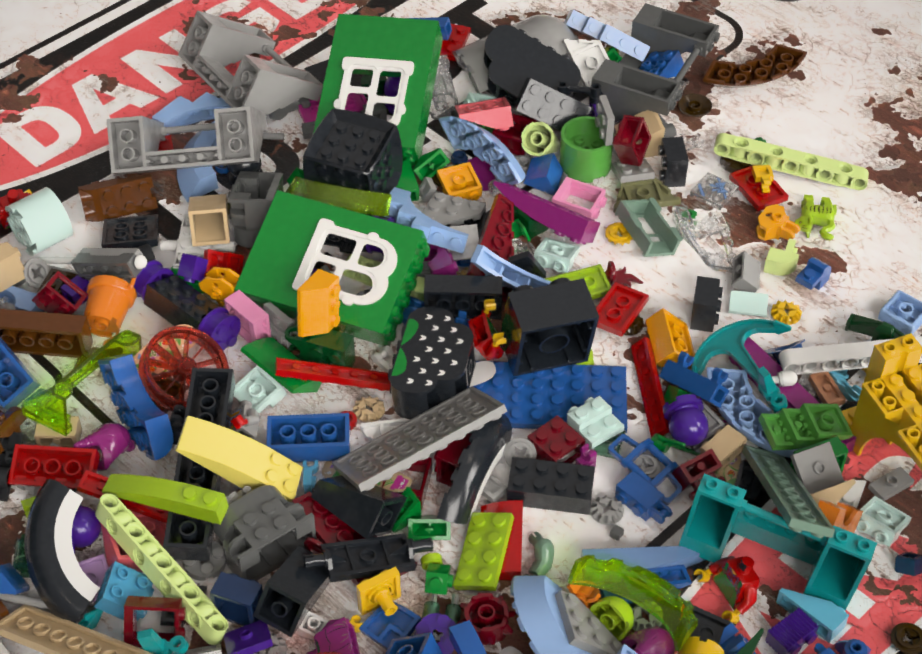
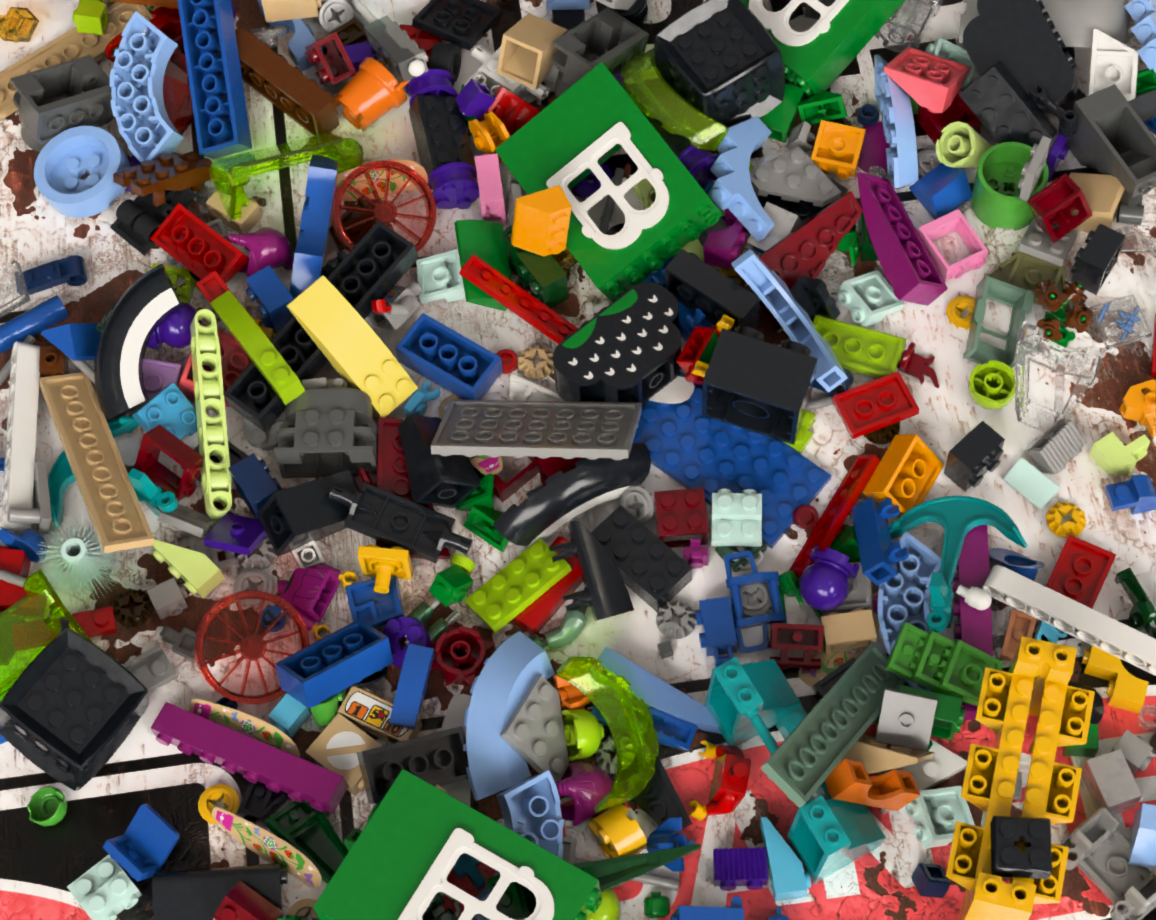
camera: 40 degrees right, 15 degrees up
none -> blue slope [245,265,294,334]
none -> black piece [549,521,634,621]
none -> dark red tile [792,504,819,530]
none -> lime cylinder [968,360,1018,410]
none -> reddish brown plant [1033,279,1093,342]
none -> red plate [1046,534,1117,609]

